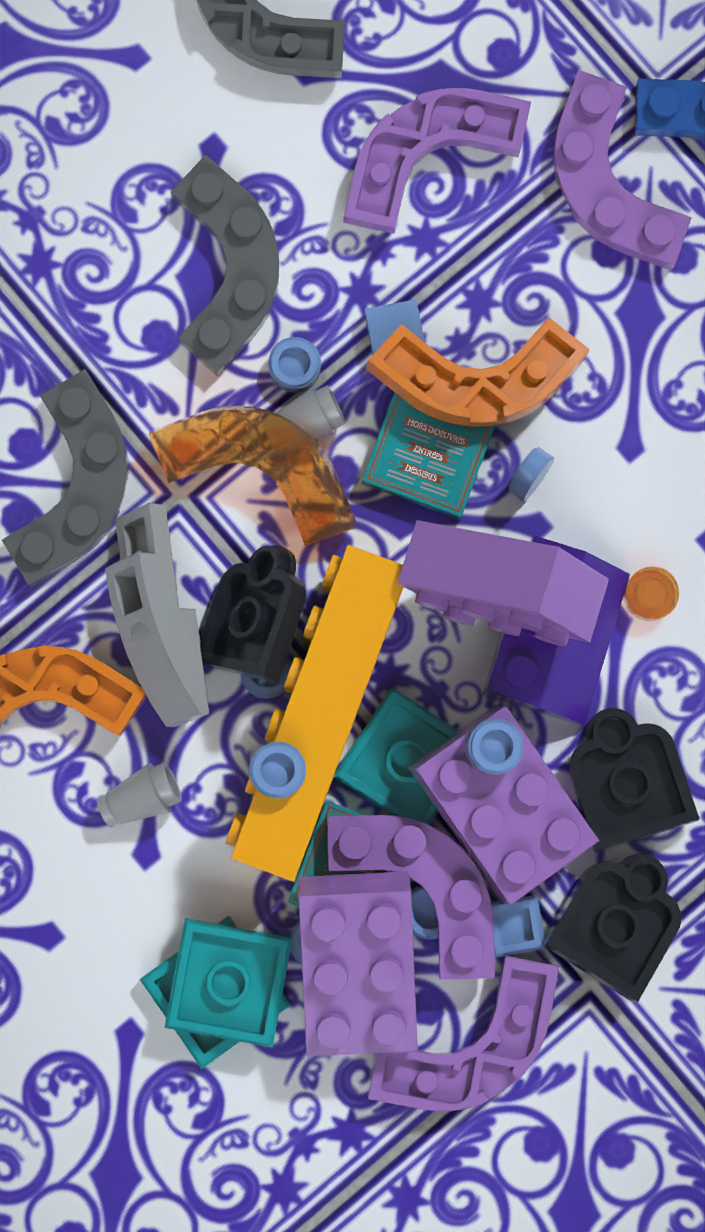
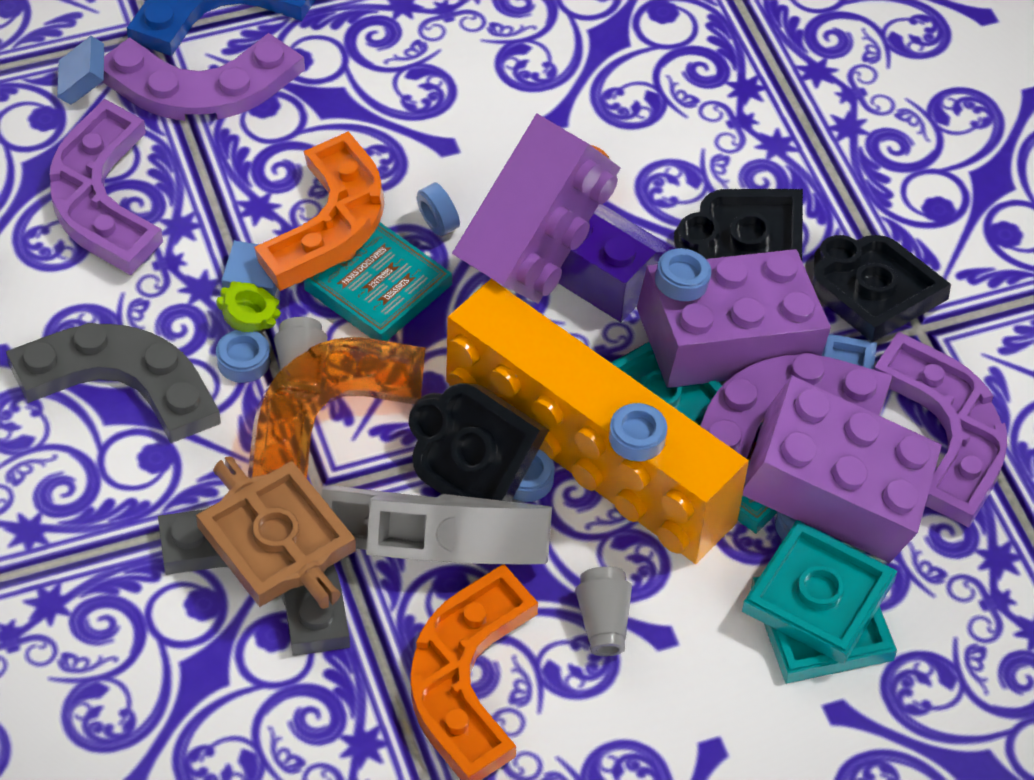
camera: 65 degrees left, 30 degrees down
none -> medium blue tile [57,36,104,105]
none -> medium nougat plate [196,456,356,609]
none -> lime animal [216,281,281,332]

